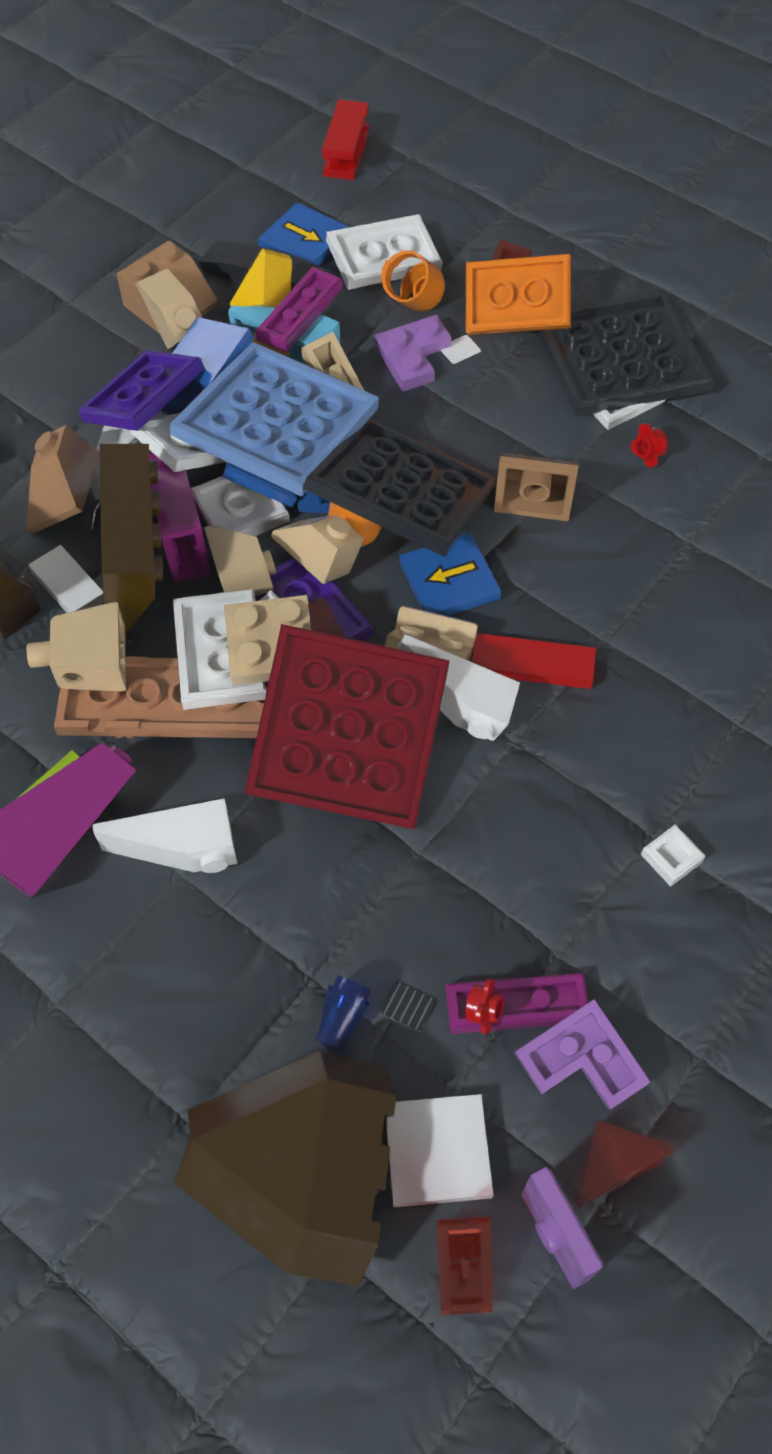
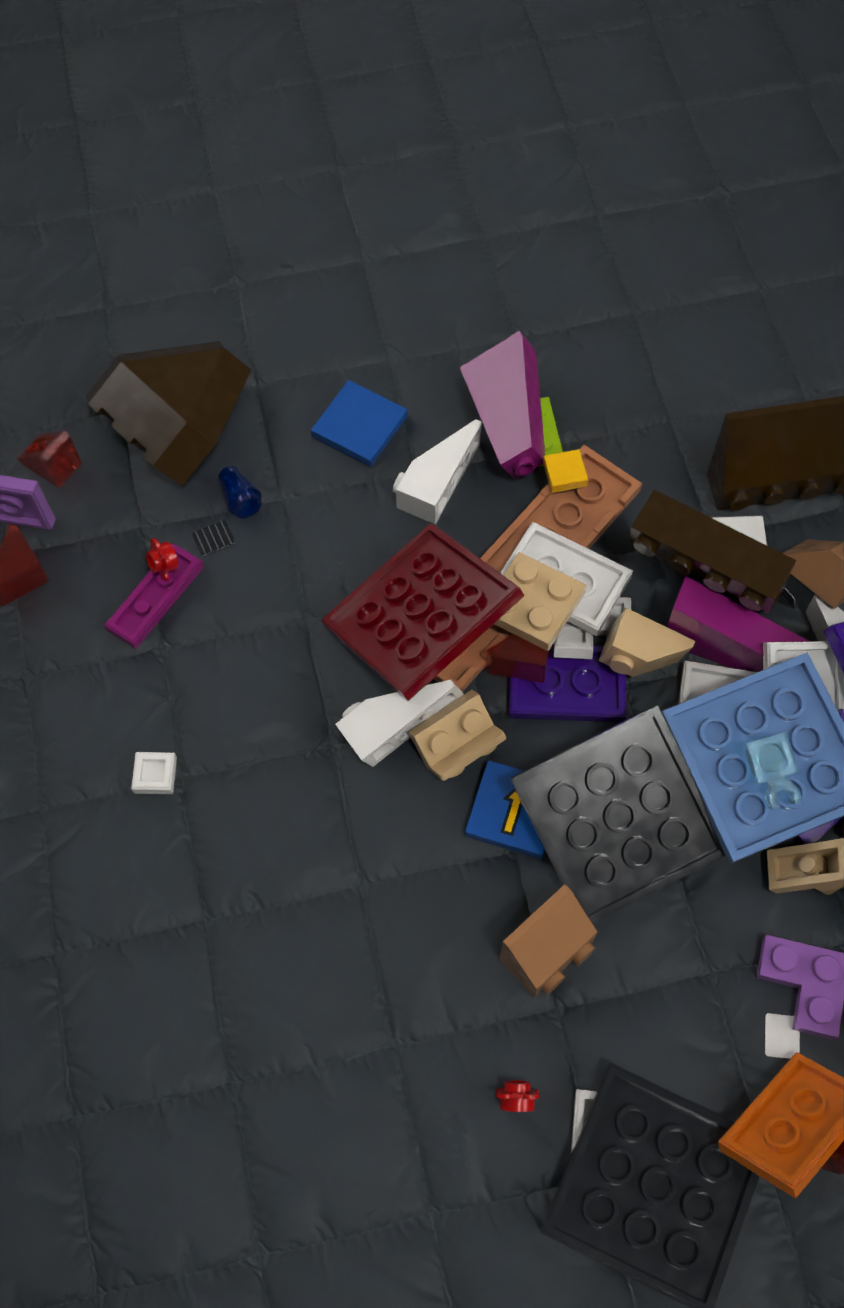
camera: 130 degrees right, 5 degrees up
tan torso [26,602,126,691] -> none
tan slope [271,514,364,585] -> none
white tile [386,1094,493,1208] -> none
red tile [472,633,596,689] -> none
medium lavender plate [514,999,650,1110] -> none
none -> blue tile [311,380,408,467]
none -> yellow tile [543,449,588,493]
none -> clear light blue plate [743,732,801,810]

